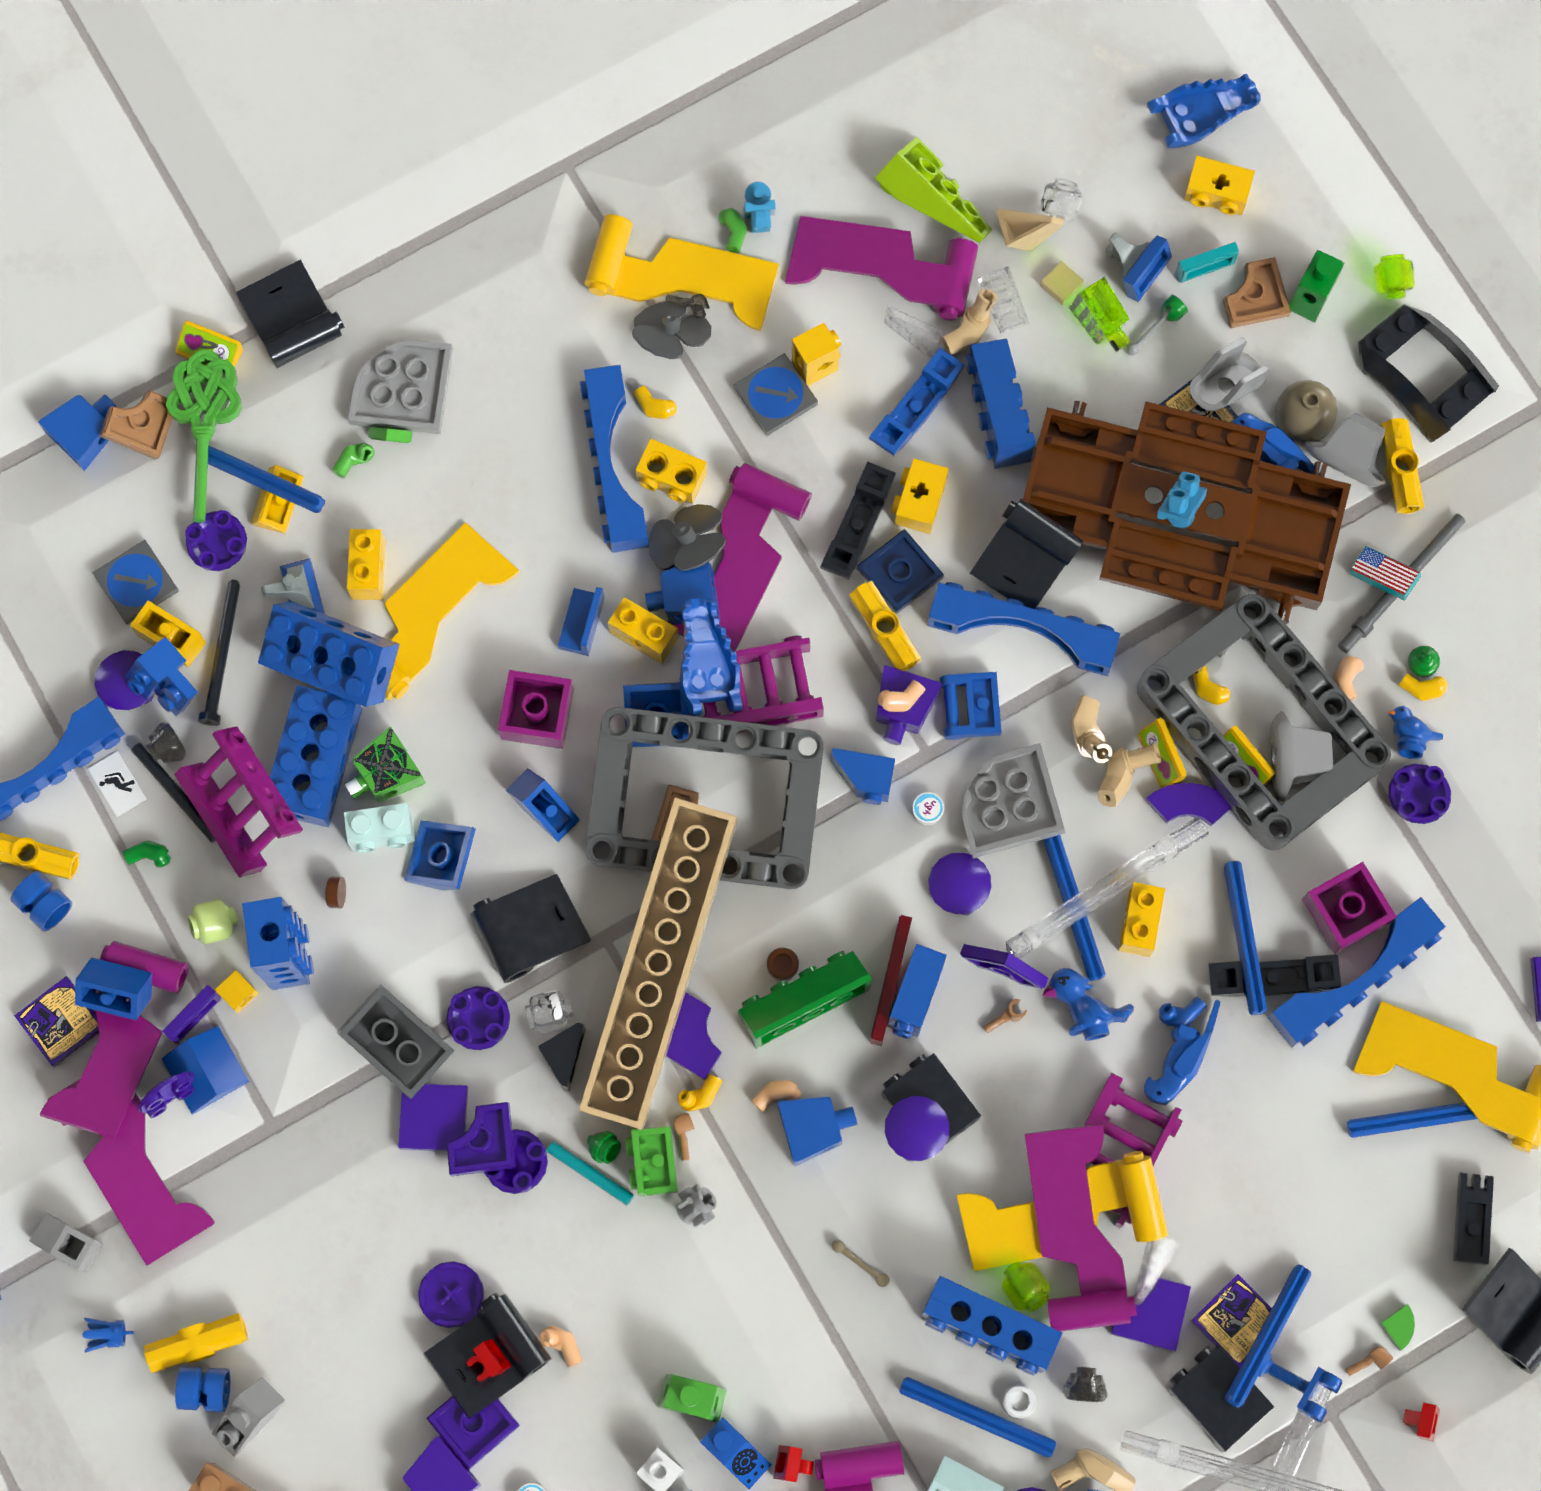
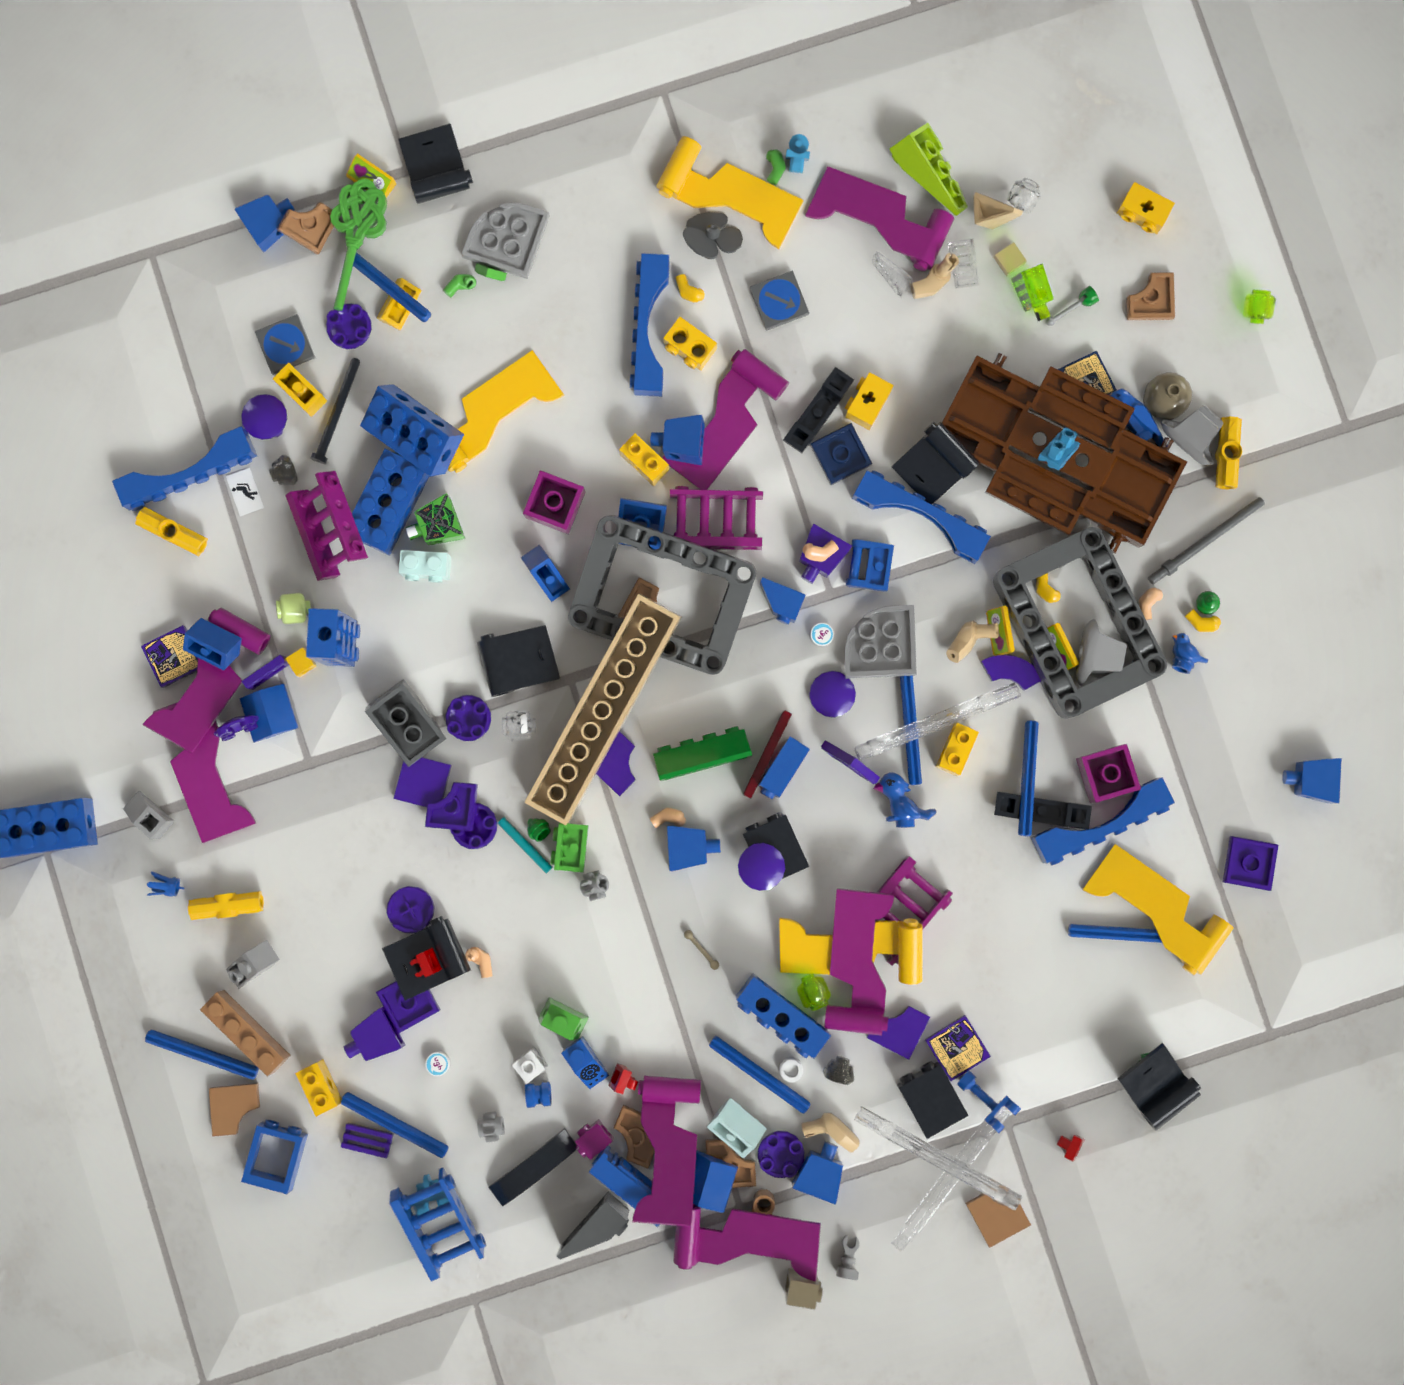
camera: 15 degrees right, 10 degrees up
blue wheel [10,871,72,932] -> none
green arm [122,841,171,868] -> none
blue brick [125,637,198,716] -> none
black bar [131,743,216,843] -> none
blue wheel [175,1366,231,1412] -> none
light grey piece [261,558,325,614] -> none
reddish brown tile [325,876,346,909] -> none
yellow brick [347,529,386,600] -> none
blue slope [404,820,476,890] -> none
black slope [538,1023,586,1091] -> none
blue panel [558,587,605,656] -> none
dark grey piece [648,504,726,571] -> none
clear smoke hand [666,294,710,318] -> none
medium nougat hand [674,1113,695,1161] -> none
yellow arm [677,1074,723,1112] -> none
animal [679,598,742,716] -> none
reddish brown tile [767,948,799,981] -> none
yellow brick [792,323,841,386] -> none
yellow piece [849,581,921,671] -> none
blue slope [869,348,965,456] -> none
blue wedge [965,338,1035,469] -> none
medium nougat hand [983,999,1027,1033] -> none
tan arm [1070,695,1112,763] -> none
blue piece [1105,233,1172,302] -> none
clear slope [1134,1236,1178,1305] -> none
blue animal [1144,1000,1221,1106] -> none
blue animal [1147,74,1261,148] -> none
blue arm [1159,996,1207,1027] -> none
teal tile [1175,242,1239,283] -> none
light grey piece [1189,337,1270,411] -> none
blue axle [1225,1264,1311,1408] -> none
green torso [1289,250,1345,323] -> none
medium nougat hand [1345,1347,1393,1376] -> none
tile [1350,546,1421,601] -> none
black wedge [1358,304,1499,443] -> none
bright green tile [1379,1304,1415,1351] -> none
dark purple dish [1388,764,1451,824] -> none
black hinge [1453,1172,1494,1265] -> none

